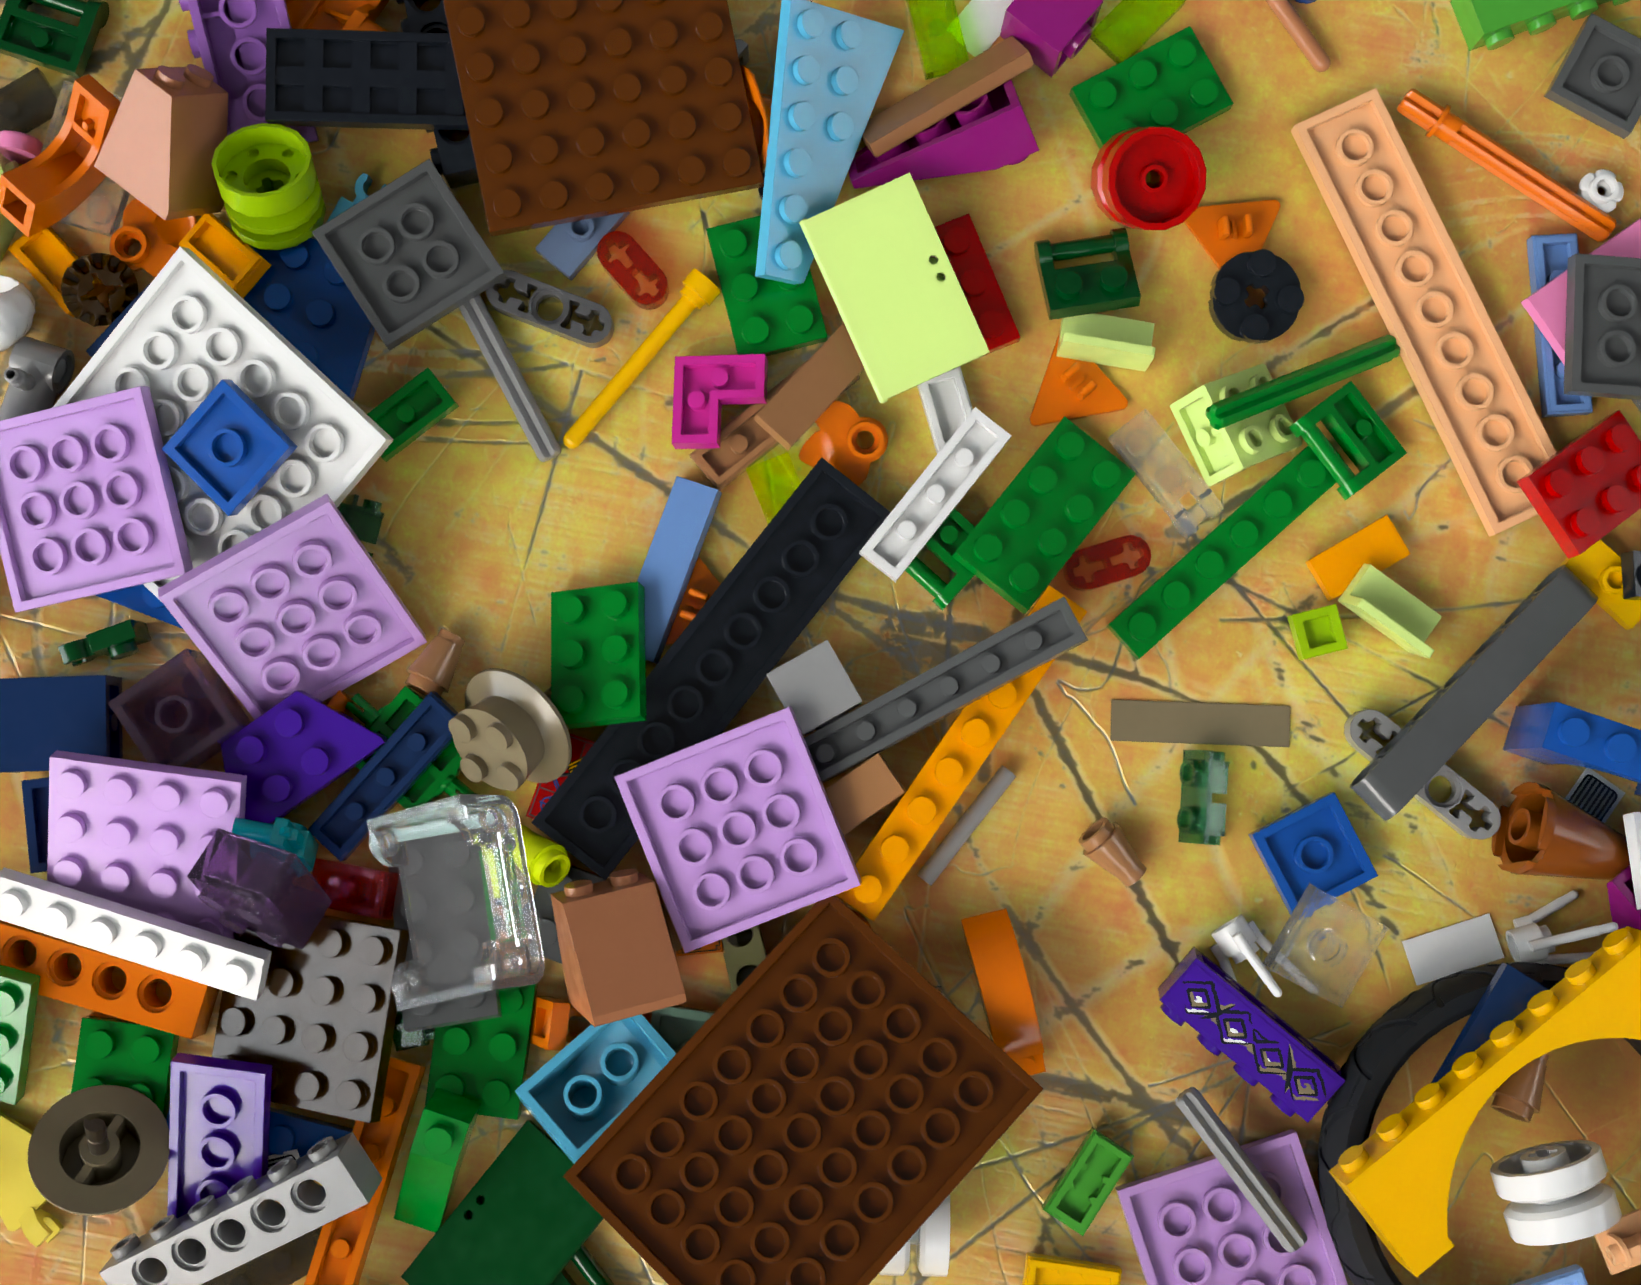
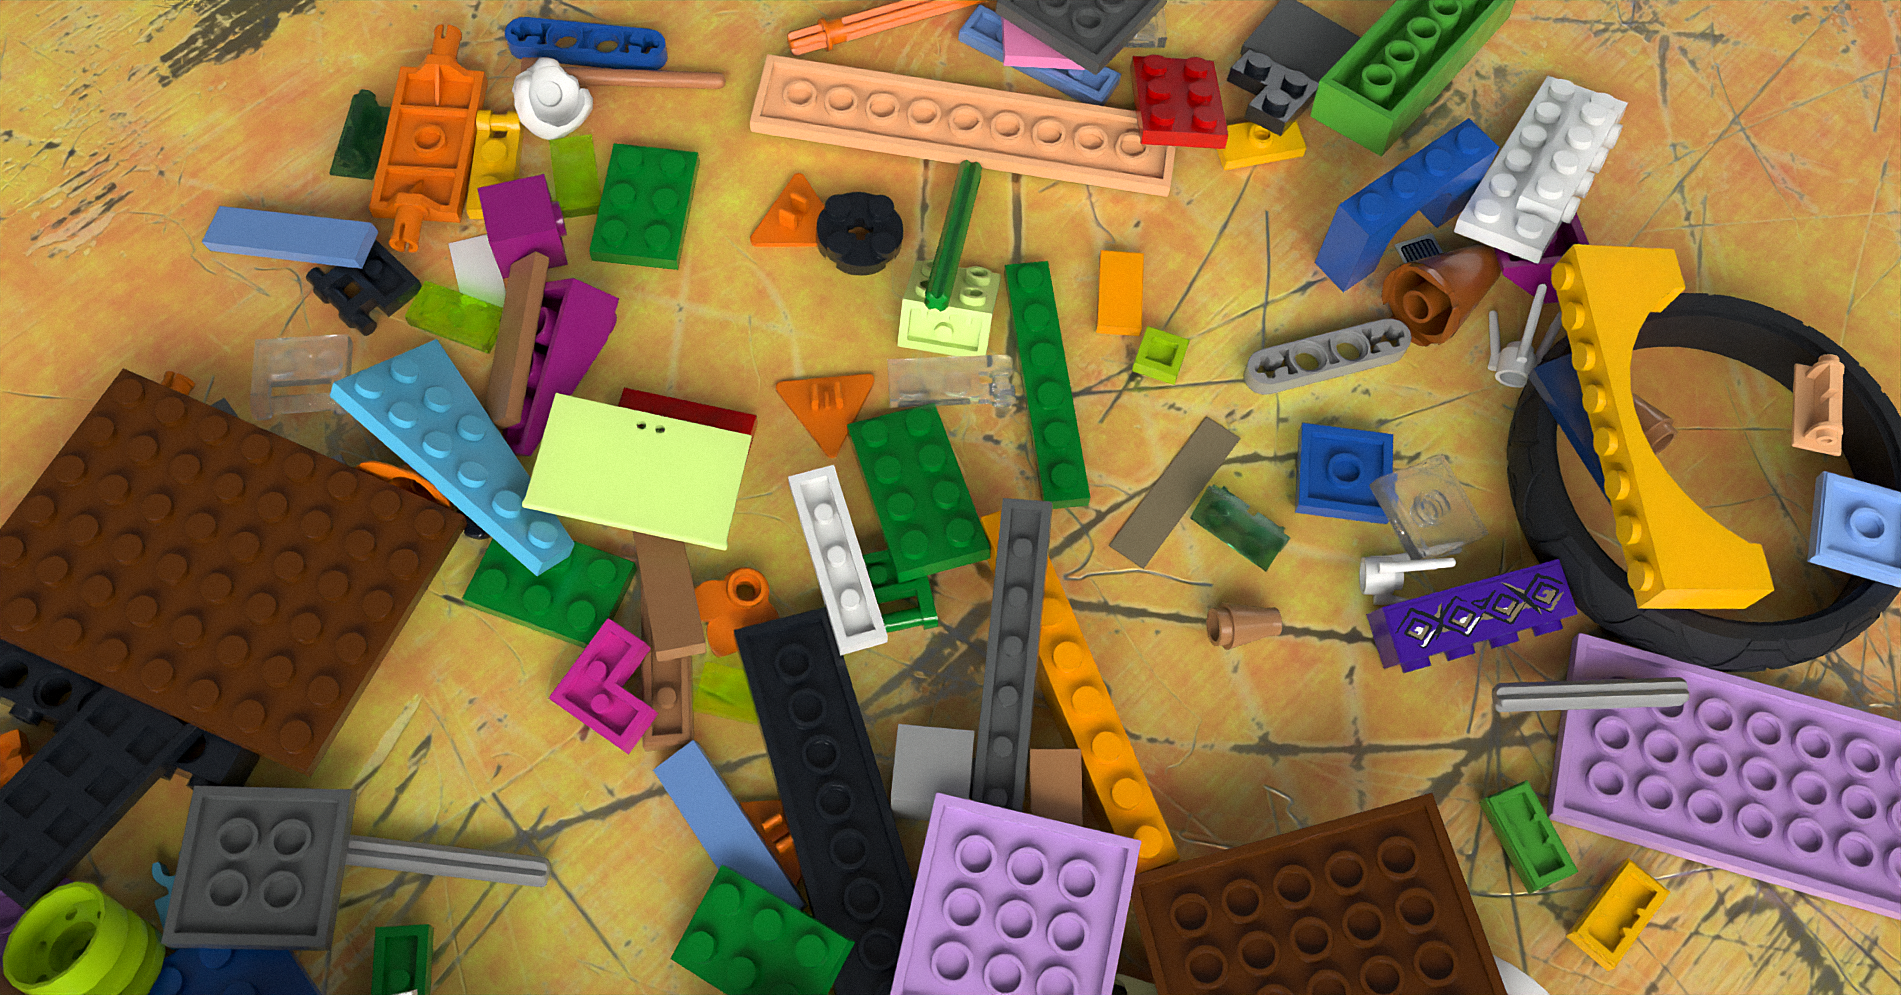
camera: 60 degrees left, 20 degrees down
flat silver beam [486,270,614,348] -> none
sand blue plate [535,212,630,281] -> none
yellow piece [563,268,721,449] -> none
clear red beam [597,231,669,310] -> none
white tile [917,367,973,454] -> none
light grey bar [917,765,1016,886] -> none
orange arch [961,908,1046,1075] -> none
dark green plate [1034,228,1141,320] -> none
yellowish green panel [1056,313,1156,372] -> none
clear red beam [1063,535,1151,592] -> none
red wheel [1091,127,1207,230] -> none
green plate [1288,381,1407,500] -> none
yellowish green panel [1338,563,1442,658] -> none
dark grey beam [1350,565,1598,821] -> none
white sticker [1402,913,1504,986] -> none
white wheel [1490,1140,1622,1246] -> none

